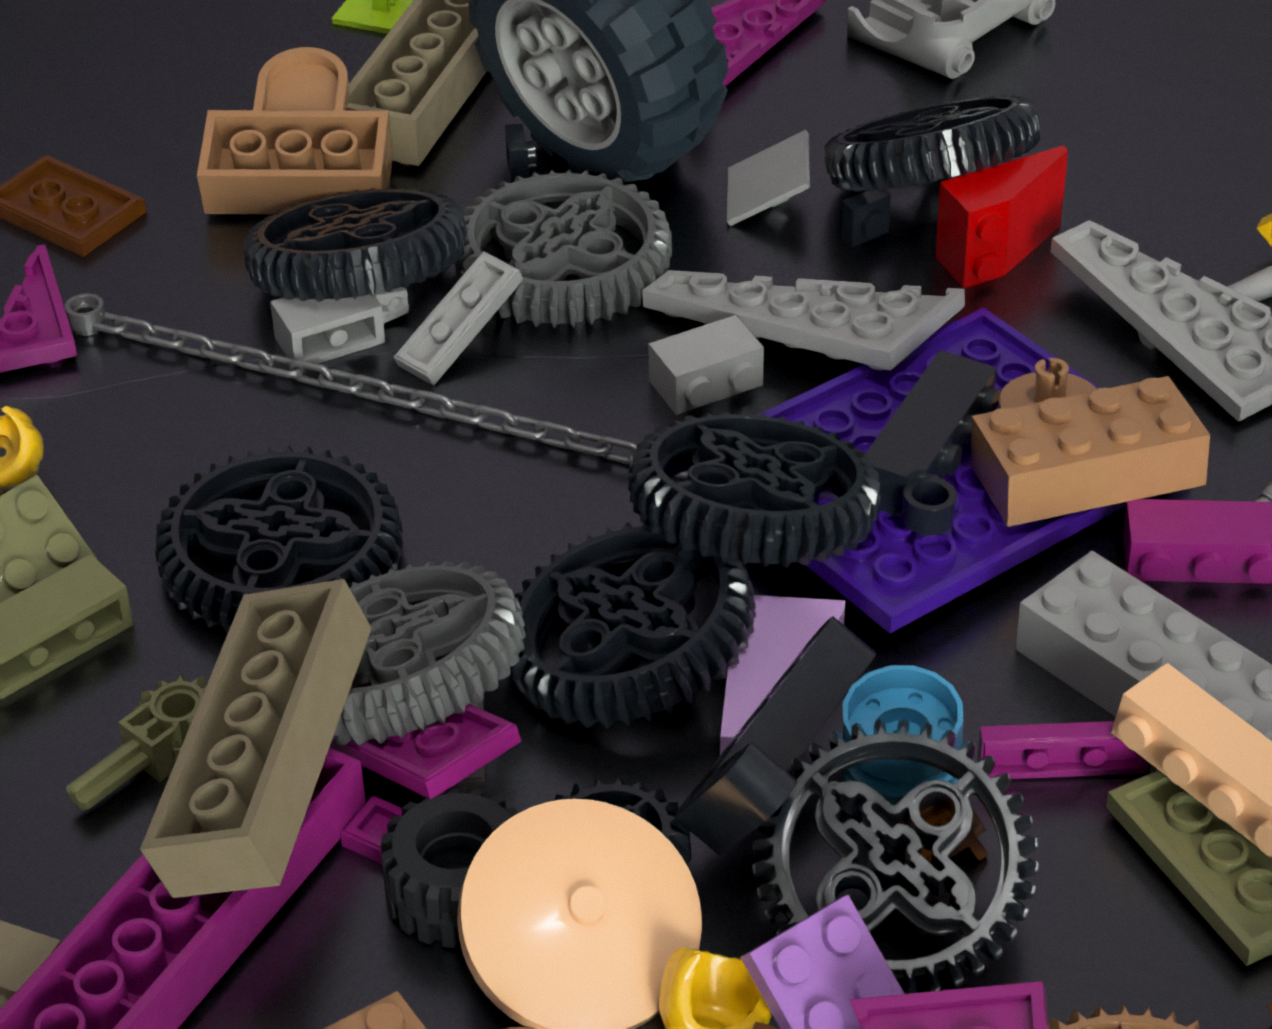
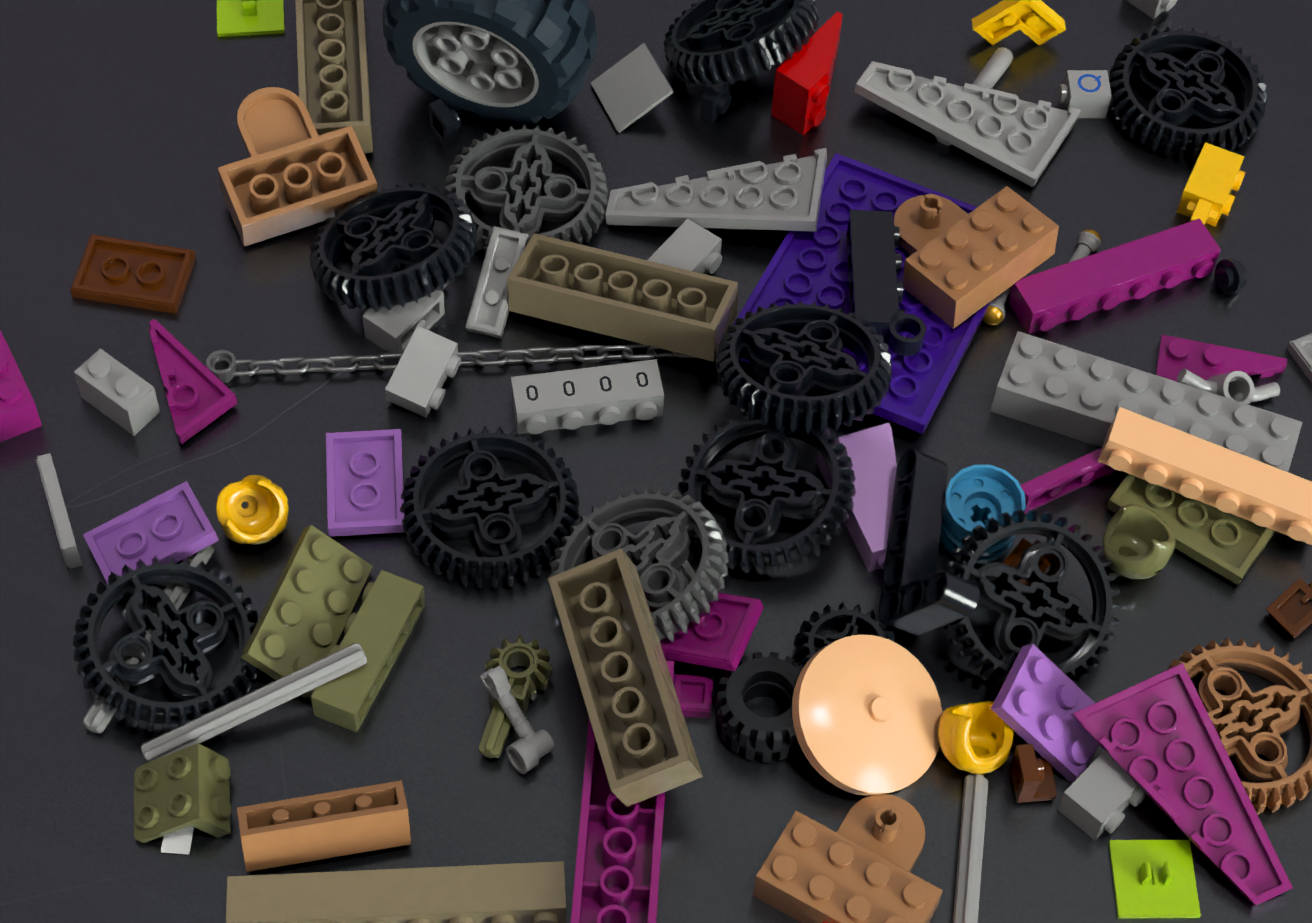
camera: 30 degrees left, 15 degrees up
none -> medium lavender plate [326,429,405,537]
none -> light grey brick [385,325,461,418]
none -> light grey brick [480,666,555,774]
none -> dark tan brick [507,233,738,362]
none -> light grey brick [511,359,664,434]
none -> piece [983,287,1010,325]
none -> olive piece [1102,504,1176,580]

